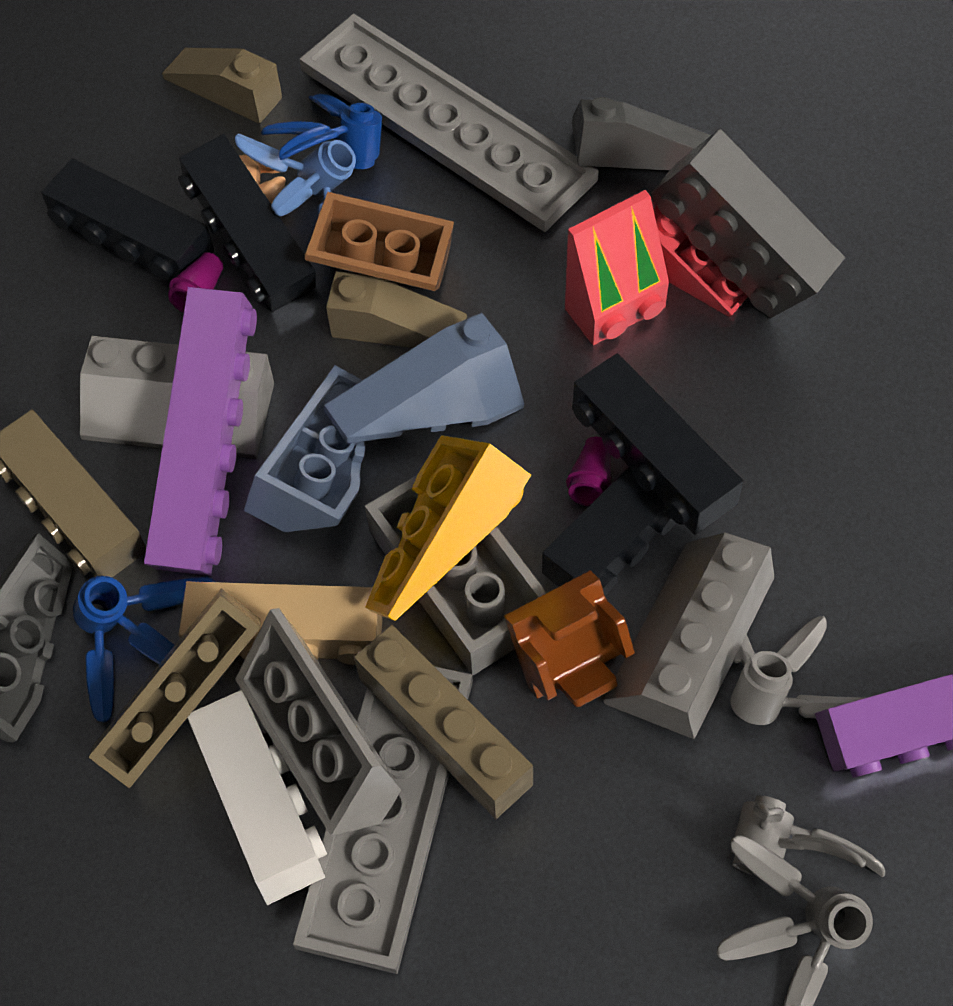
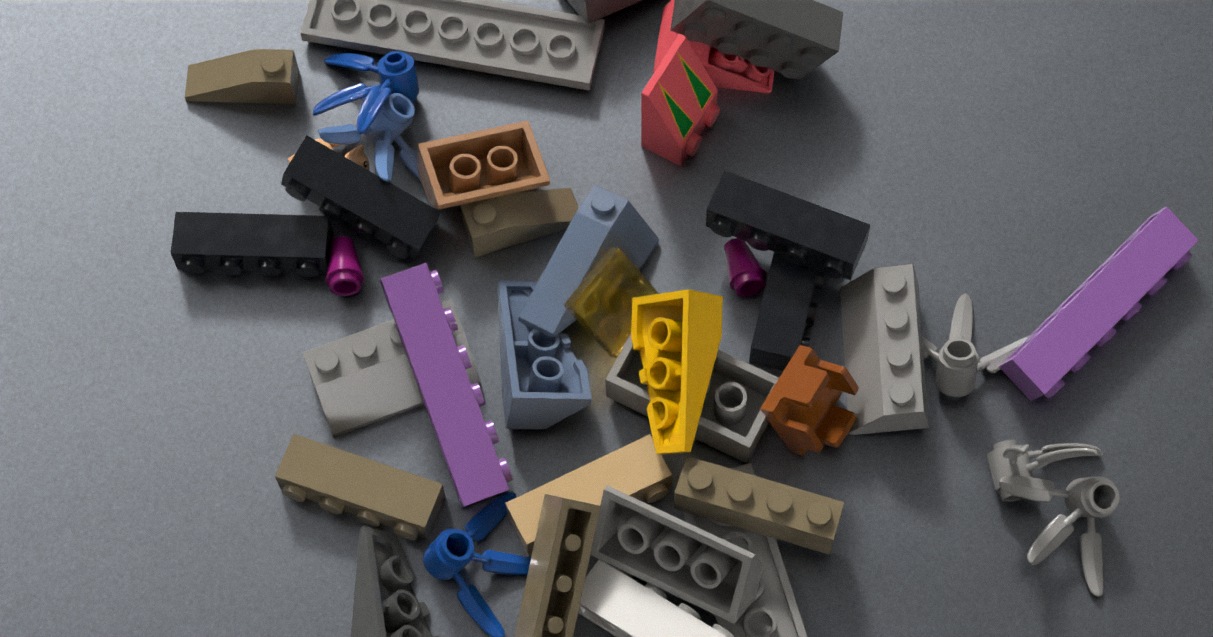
camera: 30 degrees left, 5 degrees up
none -> clear yellow plate [564,247,659,358]

